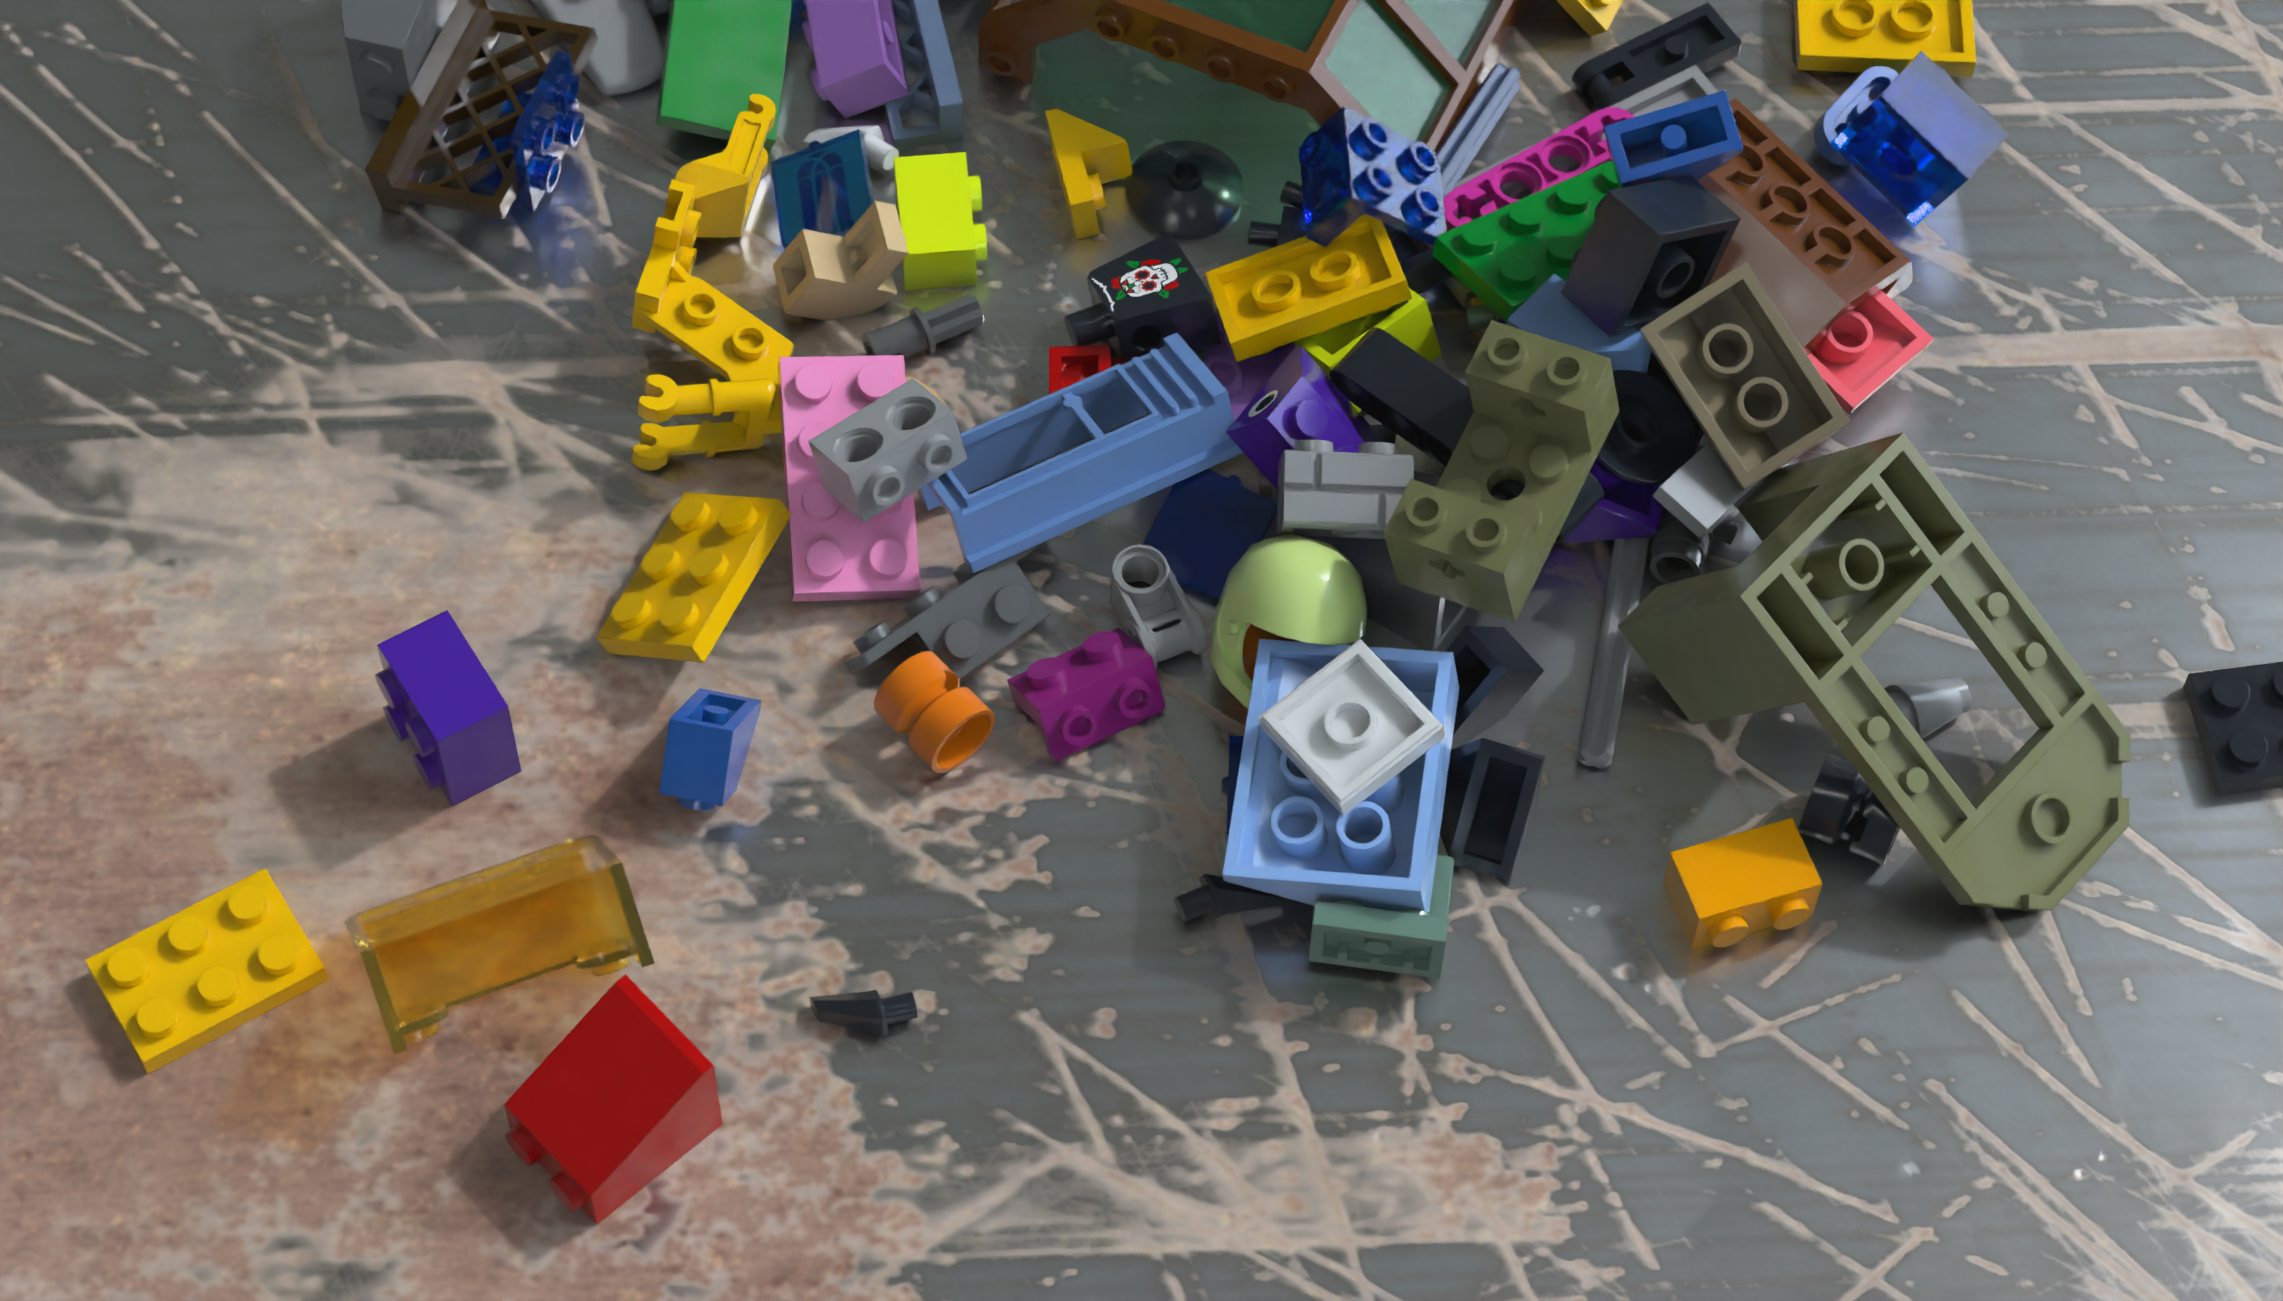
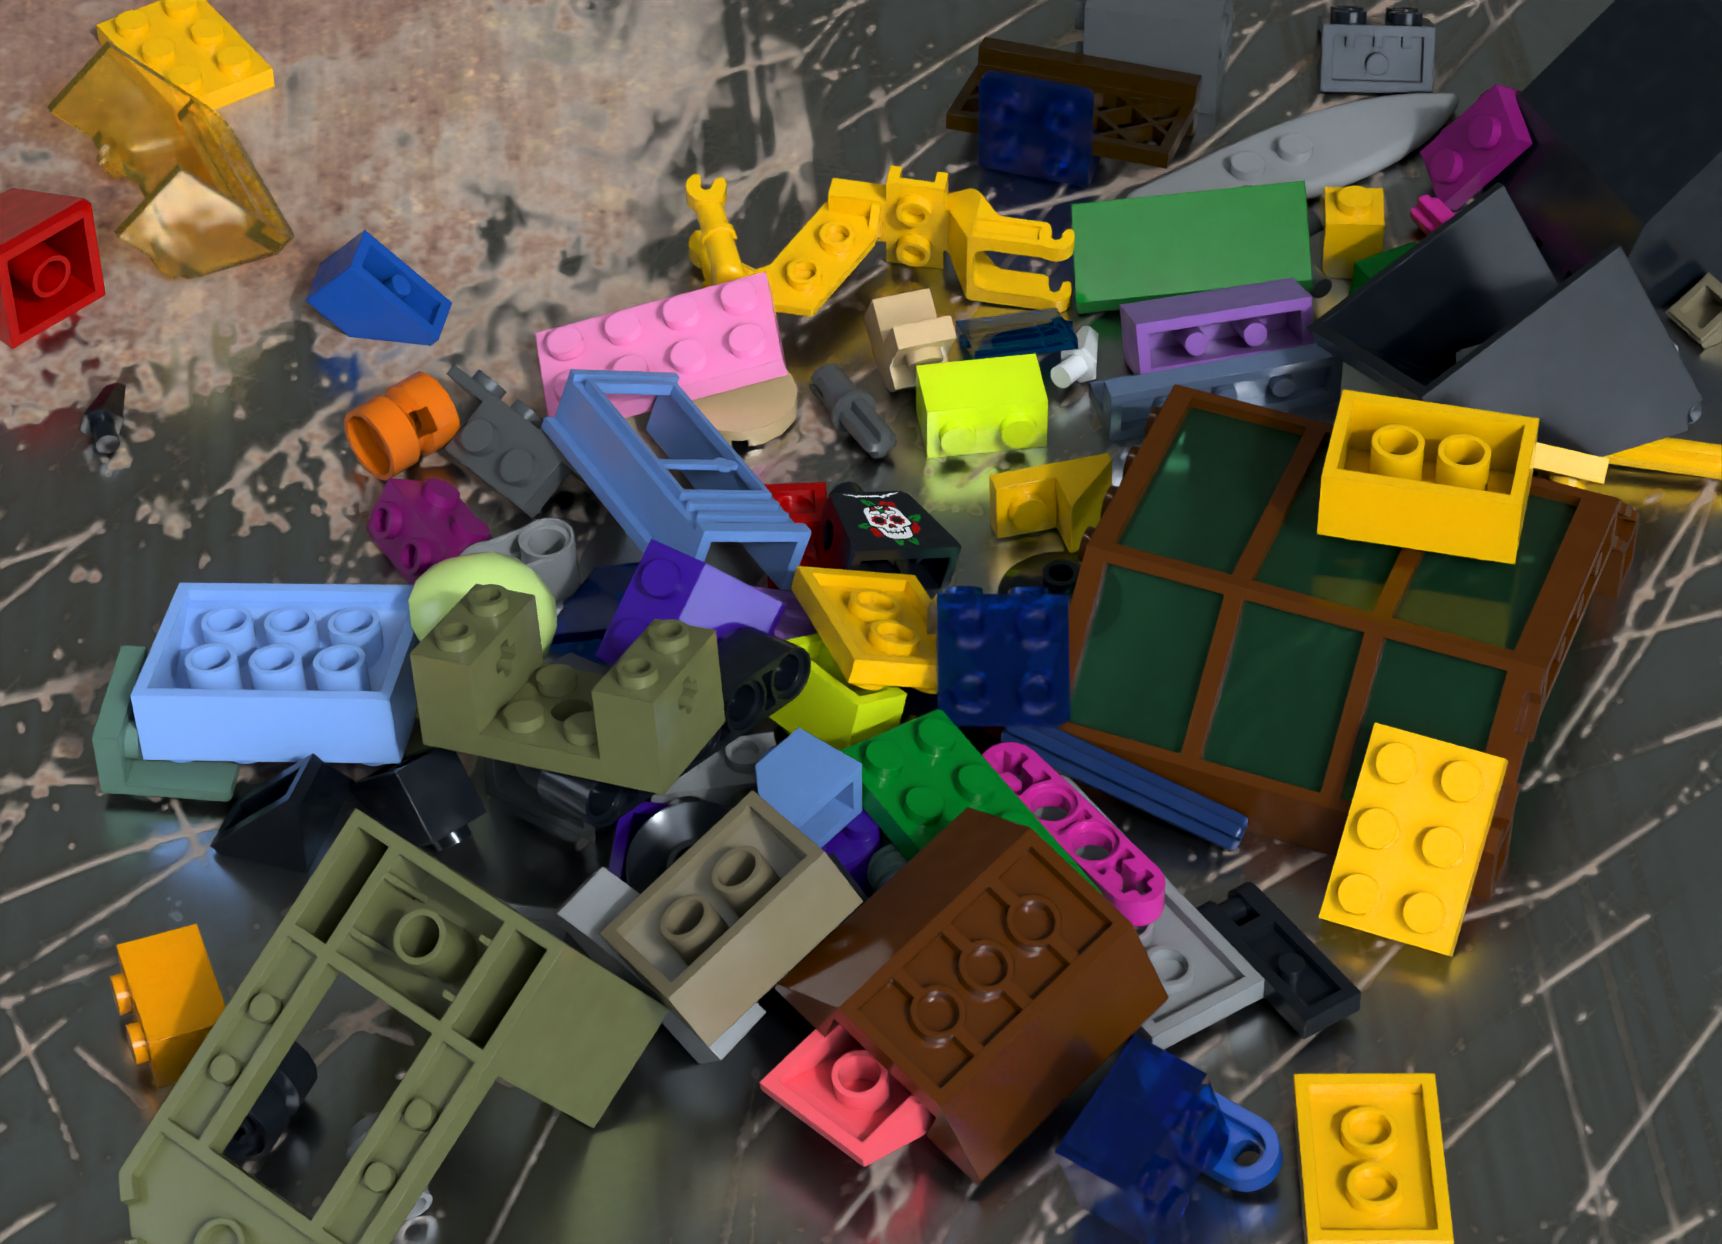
camera: 90 degrees right, 15 degrees down
dark purple brick [375,610,522,807] -> none
yellow plate [596,492,791,663] -> none
light grey brick [808,378,968,523] -> none
white tile [1258,639,1446,816] -> none
light grey brick [1277,440,1414,539] -> none
black brick [1561,175,1741,338] -> none
blue slope [1604,90,1744,188] -> none

